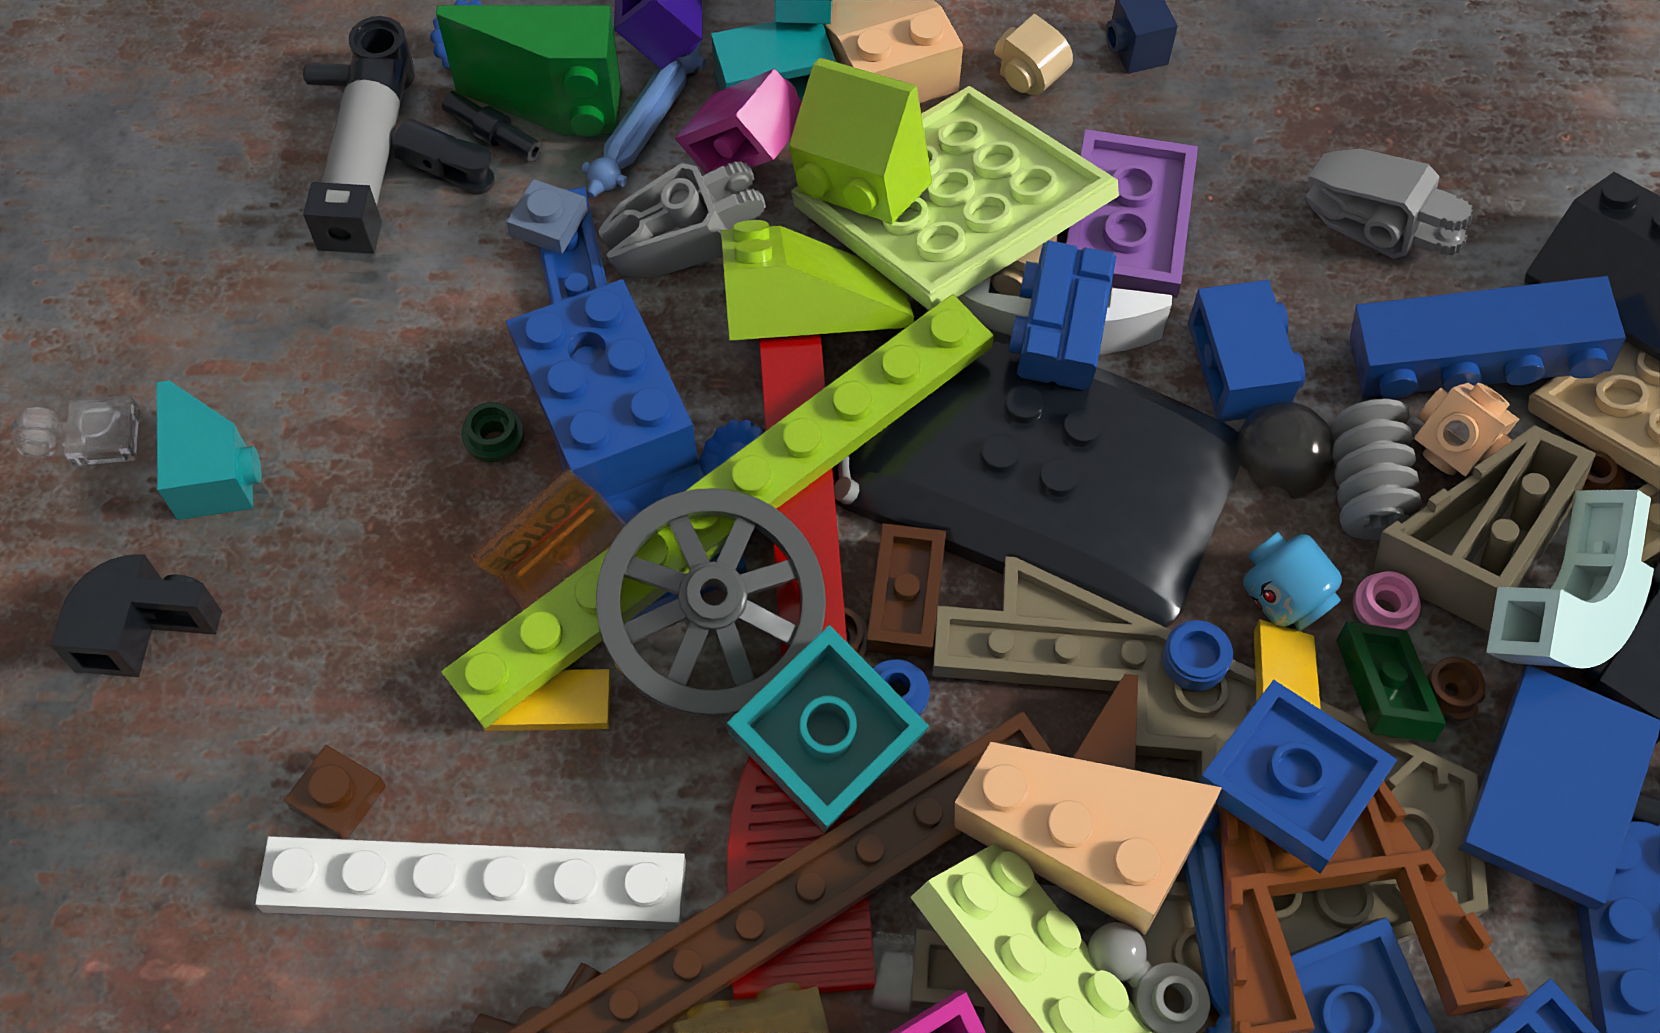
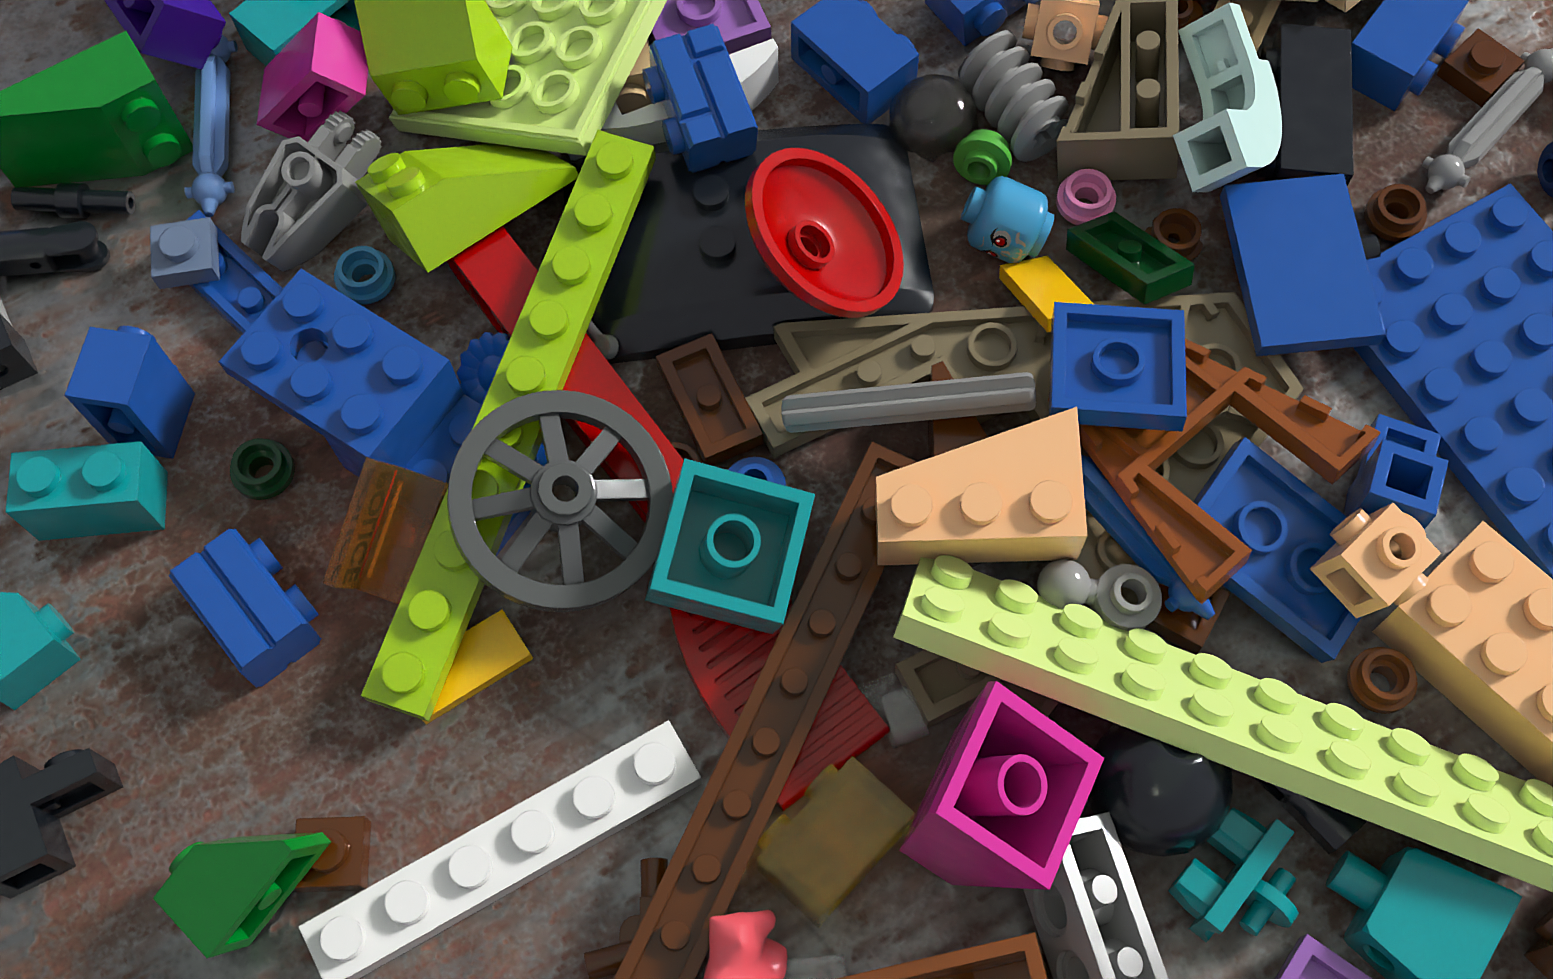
camera: 30 degrees left, 5 degrees up
blue tile [1162,620,1233,691] -> none
none -> teal brick [6,441,168,541]
none -> blue brick [64,326,195,459]
none -> green slope [153,832,331,958]
none -> blue brick [169,529,321,688]
none -> dark azure plate [334,246,395,305]
none -> red dish [745,148,904,318]
none -> light grey axle [781,372,1037,433]
none -> bright green plate [953,129,1012,185]

